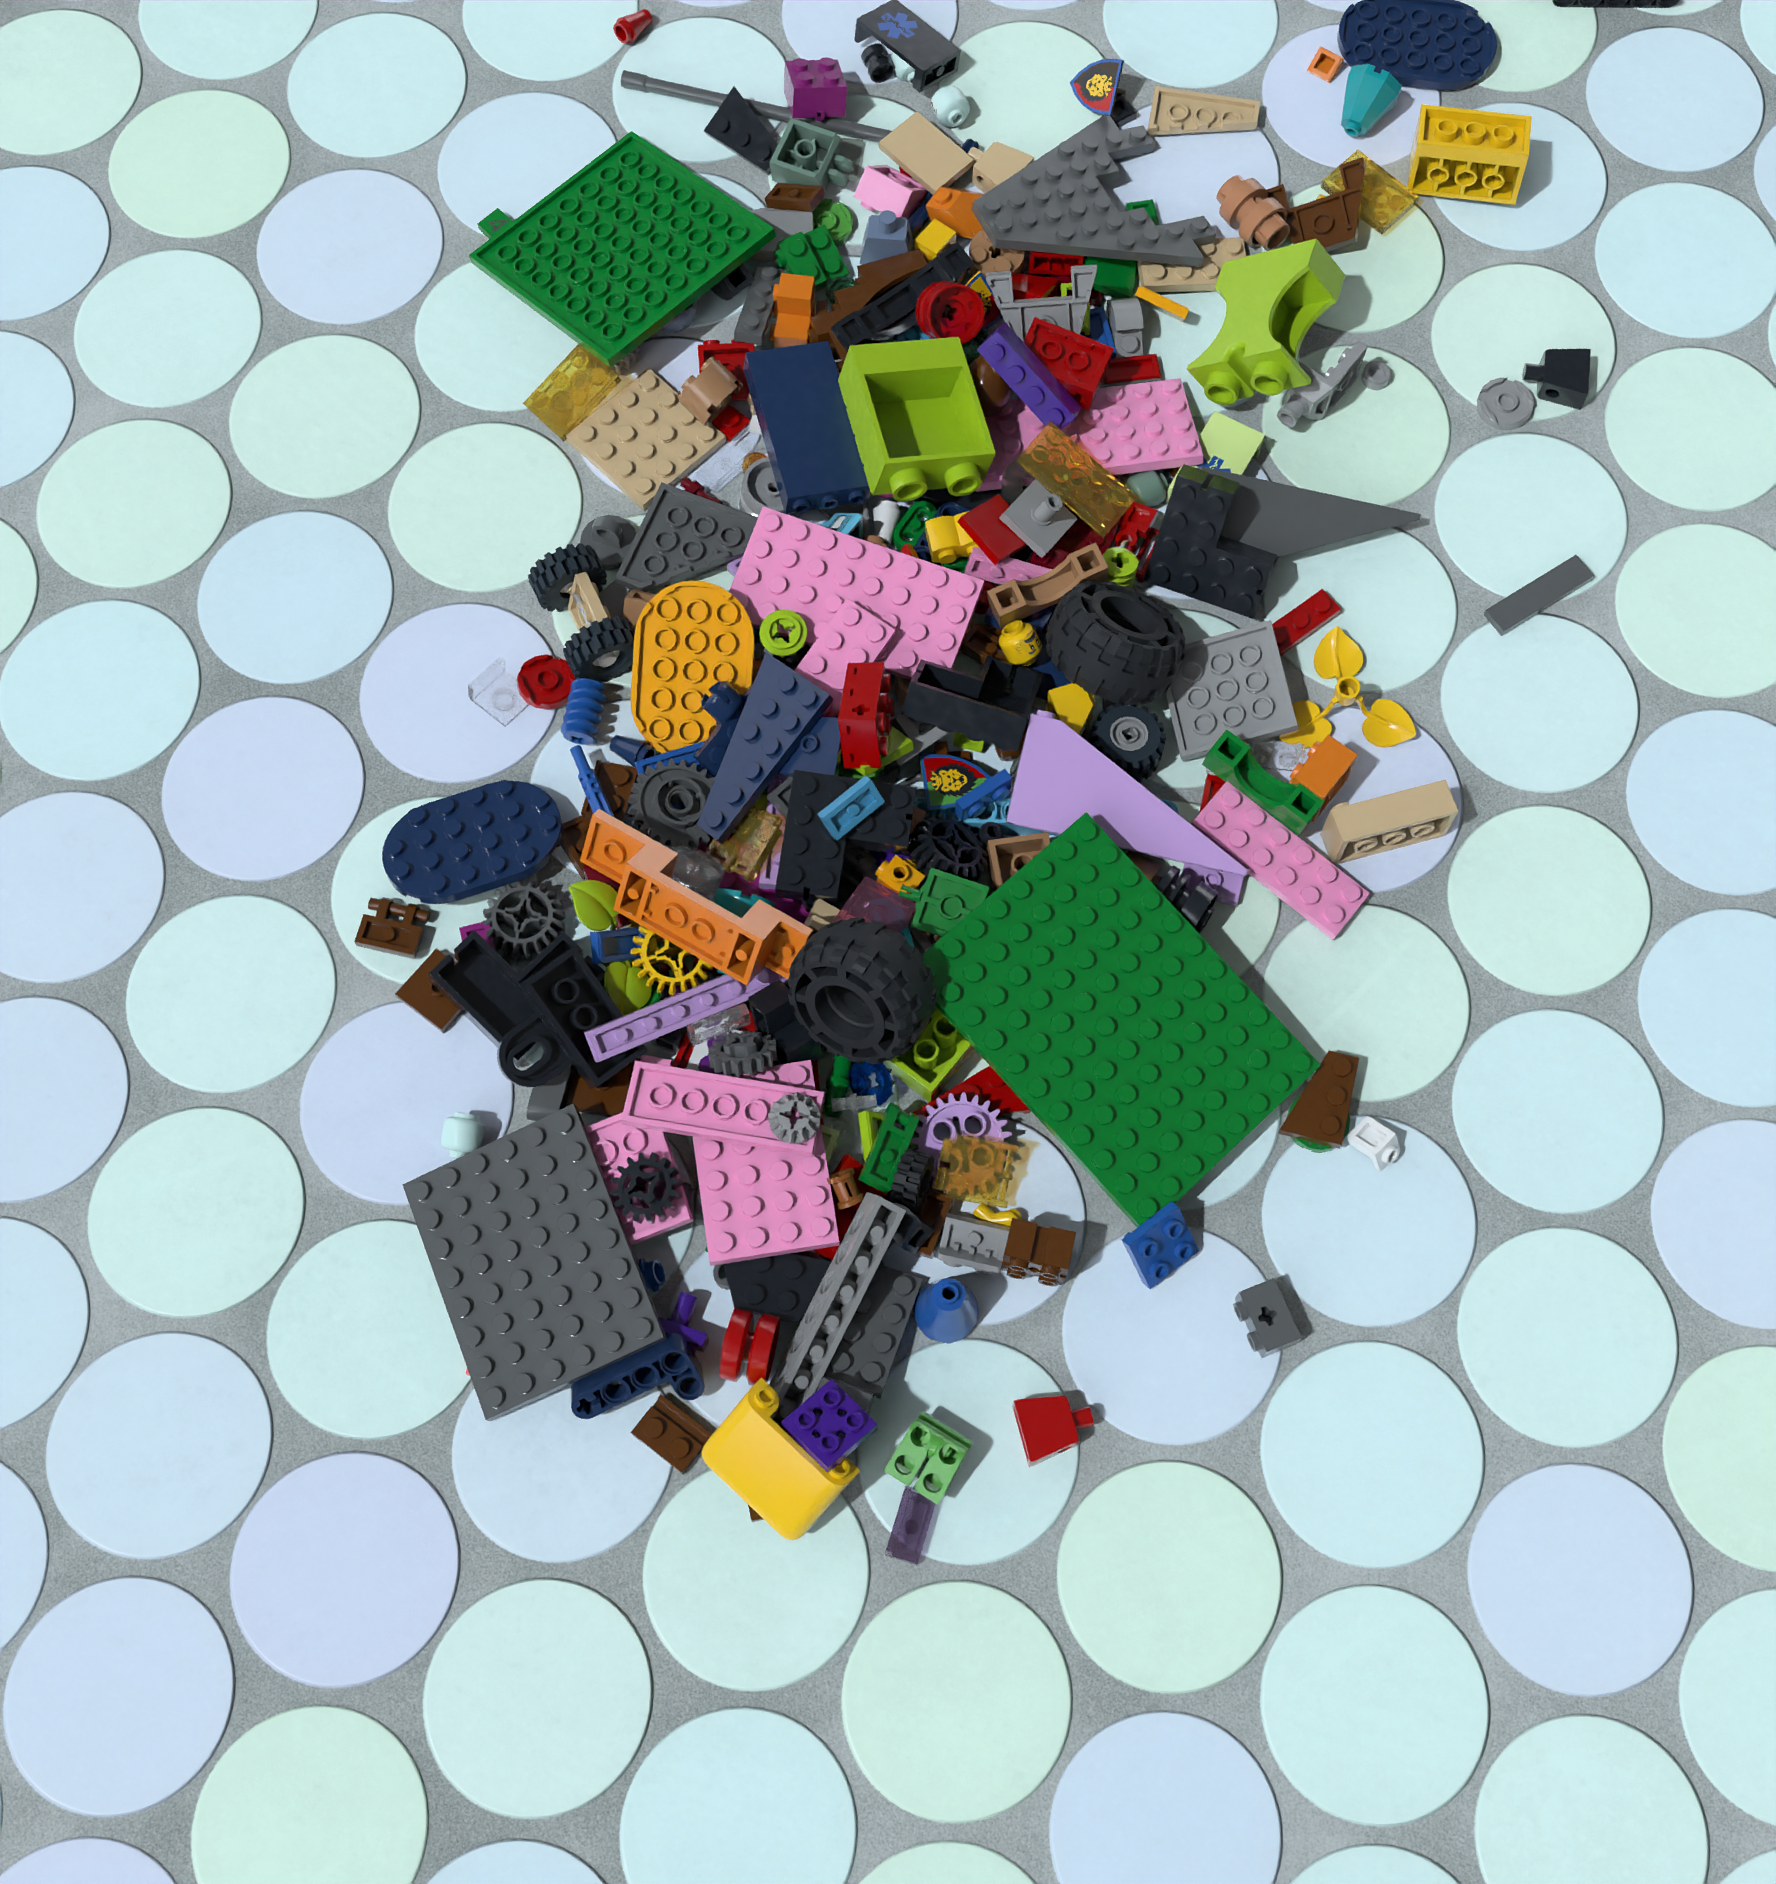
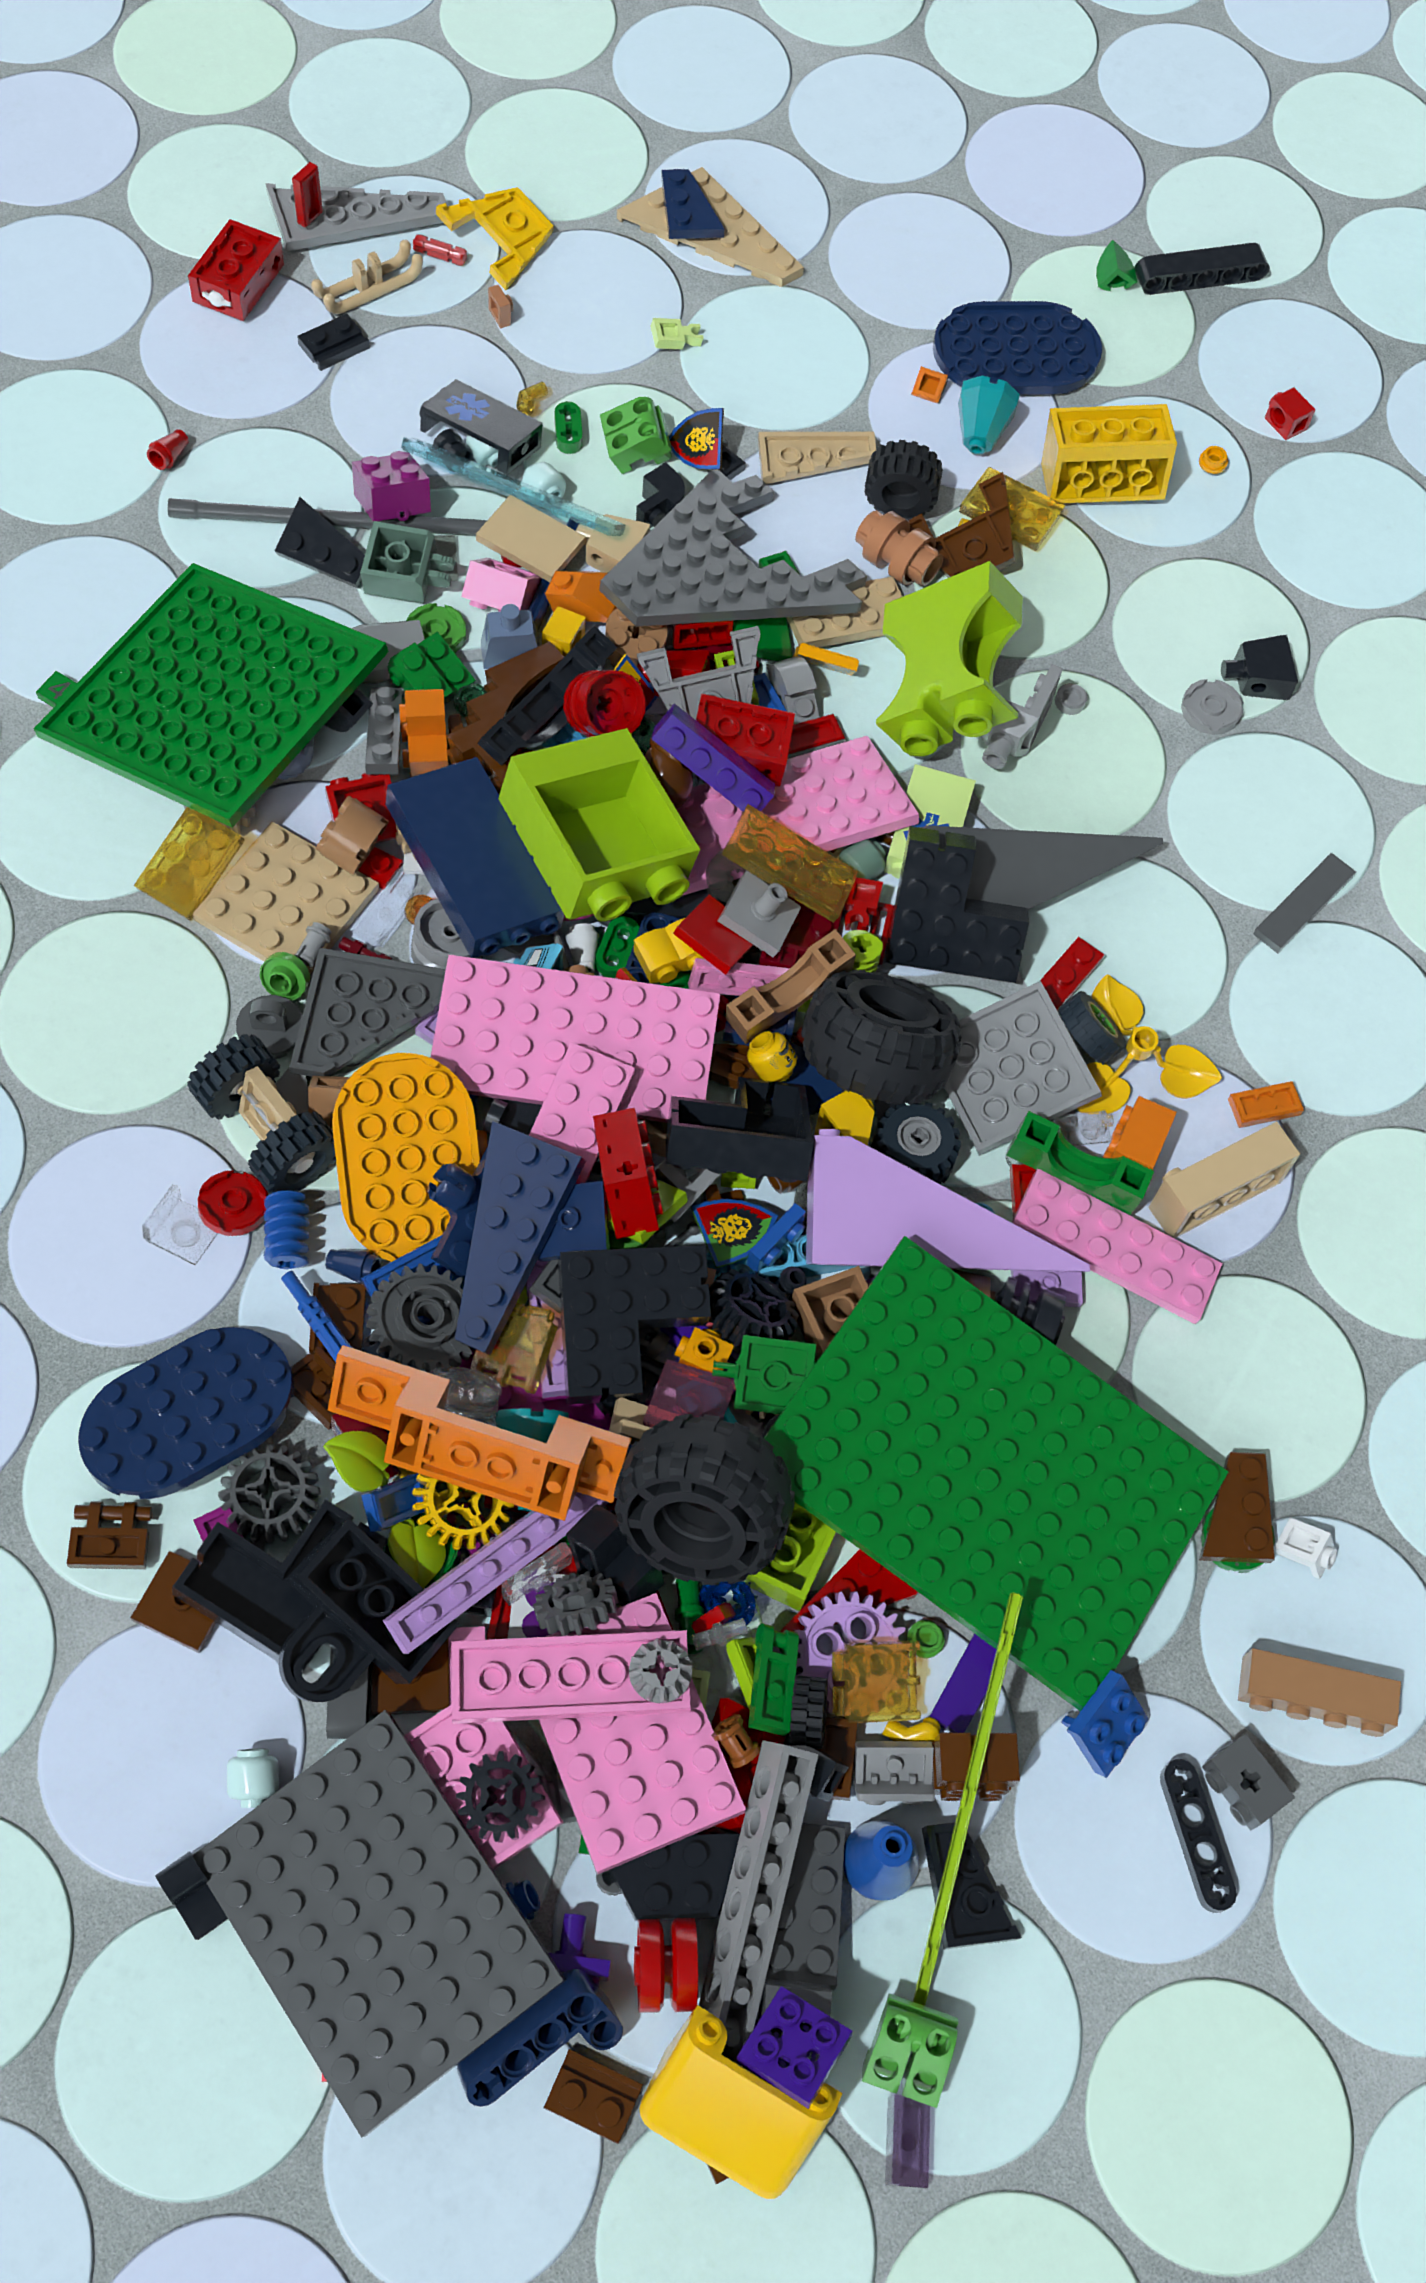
camera: 20 degrees left, 5 degrees down
lime gear [759,610,808,658] -> none
reddish brown plate [764,183,826,212] -> none
dark azure plate [817,776,885,840] -> none
red torso [1012,1396,1094,1467] -> none
none -> black panel [155,1851,228,1940]
none -> bright green plate [259,952,310,1001]
none -> light grey pin [295,922,331,967]
none -> clear light blue tile [401,437,626,536]
none -> clear yellow arm [516,381,548,416]
none -> green beam [554,401,583,454]
none -> bright green hips [600,397,672,474]
none -> black brick [636,462,685,528]
none -> red tile [691,1602,736,1637]
none -> black tyre [864,440,943,519]
none -> bright green plate [907,1620,945,1659]
none -> lime piece [913,1593,1023,2006]
none -> black wing [922,1822,1022,1950]
none -> dark purple tile [929,1634,996,1733]
none -> black wheel [1059,991,1127,1065]
none -> black beam [1160,1759,1237,1913]
none -> light orange plate [1199,446,1228,474]
none -> orange plate [1228,1081,1304,1128]
none -> medium nougat brick [1238,1648,1401,1737]
none -> red brick [1265,387,1316,440]

